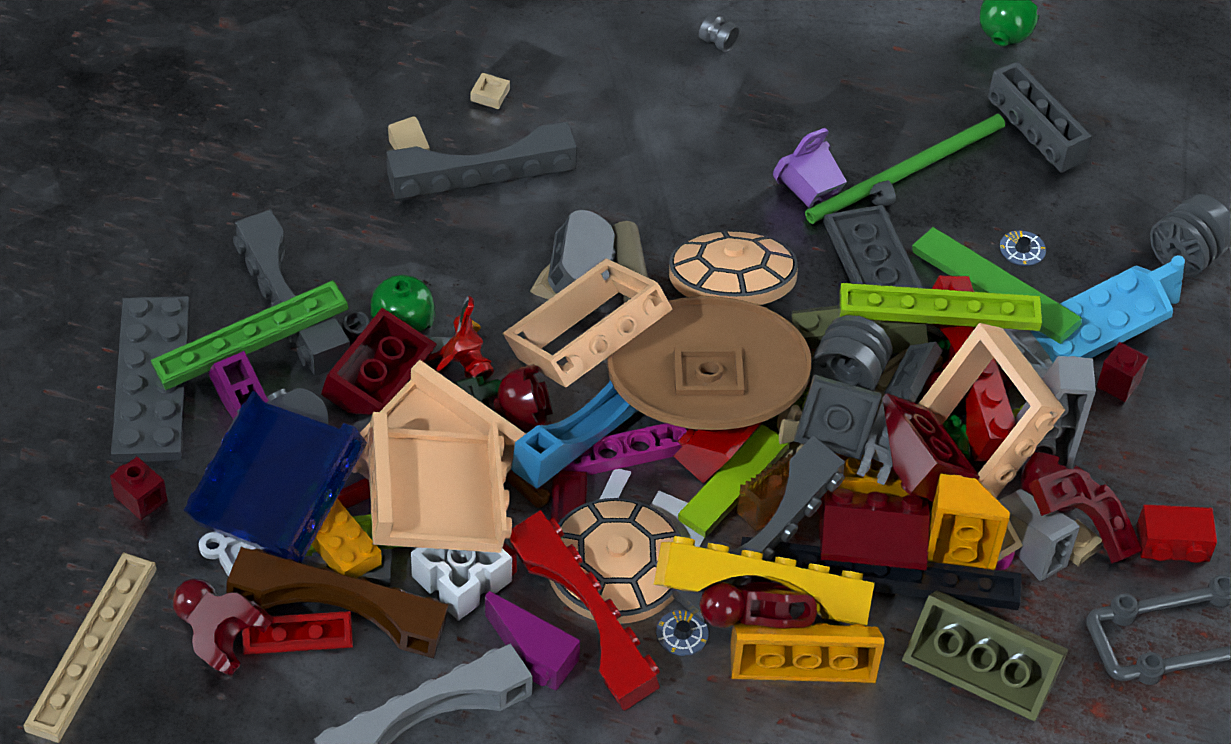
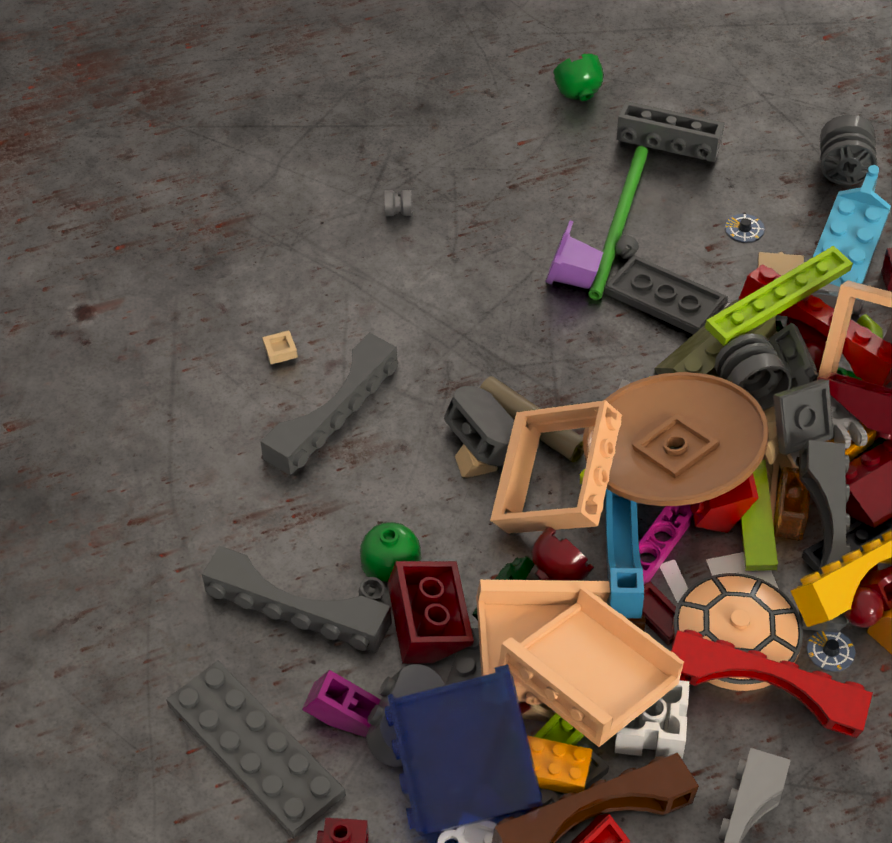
camera: 35 degrees left, 0 degrees up
bright green tile [151,280,349,390] -> none
tan slope [388,116,430,151] -> none
red animal [424,296,494,381] -> none
magenta slope [485,591,580,691] -> none
light nougat dish [669,231,798,305] -> none
bright green tile [912,227,1082,344] -> none

